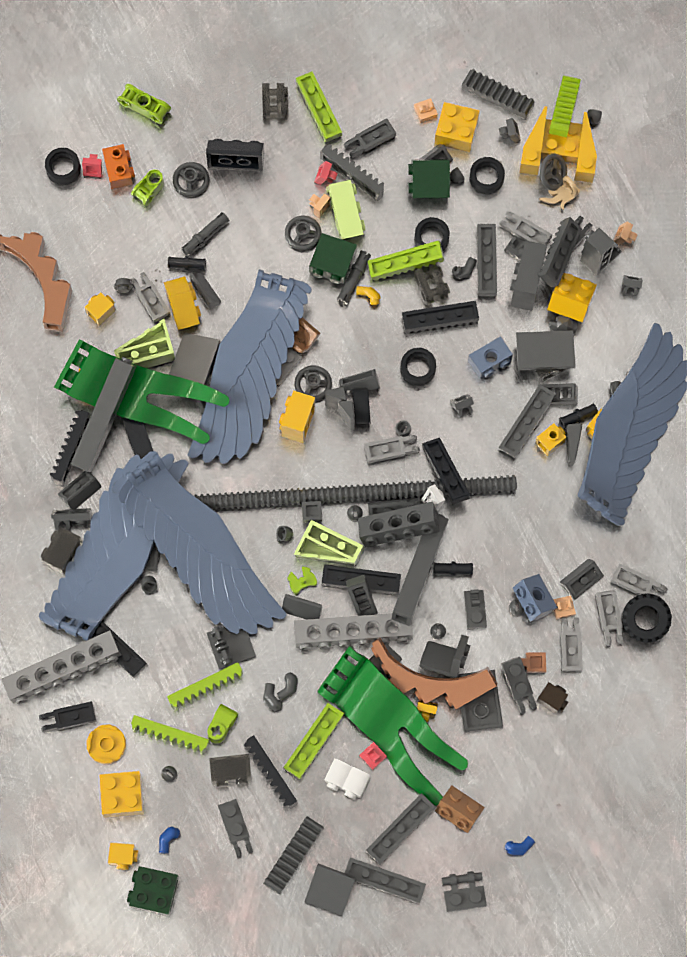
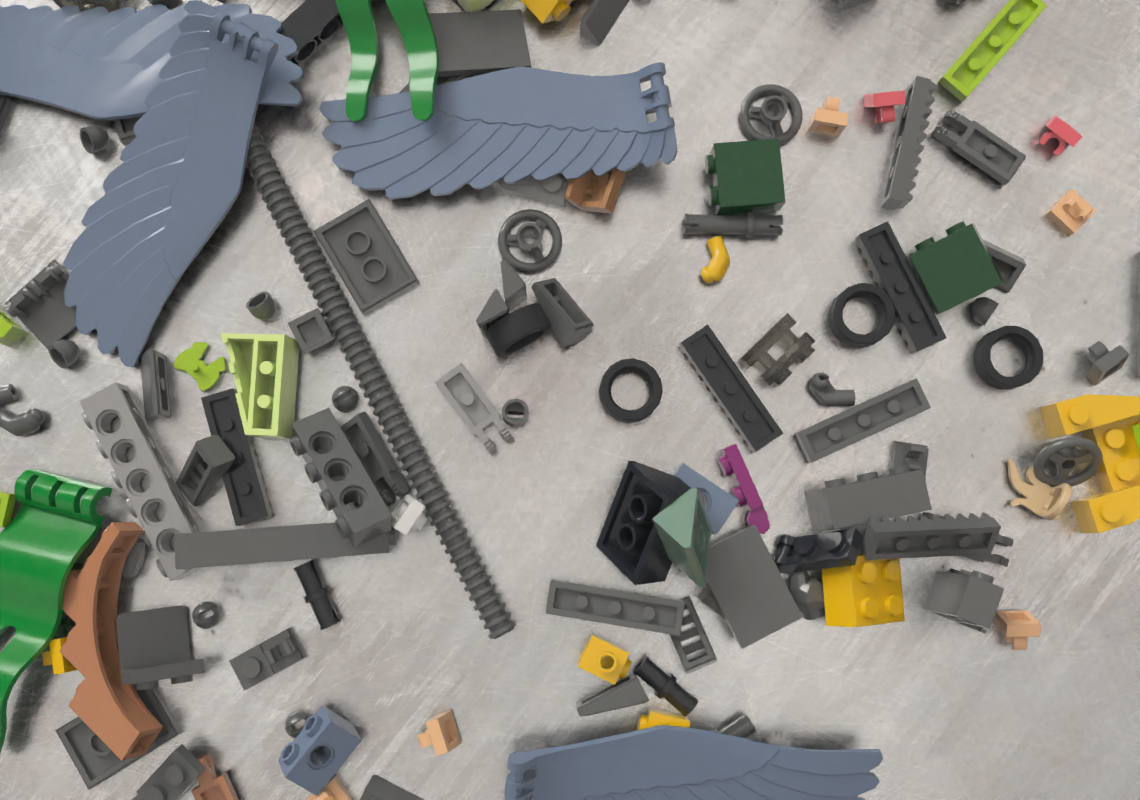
camera: 60 degrees right, 10 degrees up
yellow brick [279,390,315,443] -> none
yellowish green wedge [326,180,366,240] -> none
lime gear [368,240,444,281] -> none
black tile [422,437,470,505] -> none
yellow brick [434,102,480,152] -> none
dark grey tile [450,394,474,417] -> none
light grey hinge [499,211,552,245] -> none
dark grey tile [622,275,643,296] -> none
none -> dark grey hinge [48,339,80,368]
none -> dark grey tile [313,199,420,315]
none -> light nougat tile [417,710,462,756]
none -> black slope [596,461,691,585]
none -> sand green slope [652,488,712,587]
none -> magenta hinge [718,444,771,534]
none -> black plate [773,528,863,574]
none -> black gear [855,221,947,354]
none -> coral tile [1040,114,1083,155]

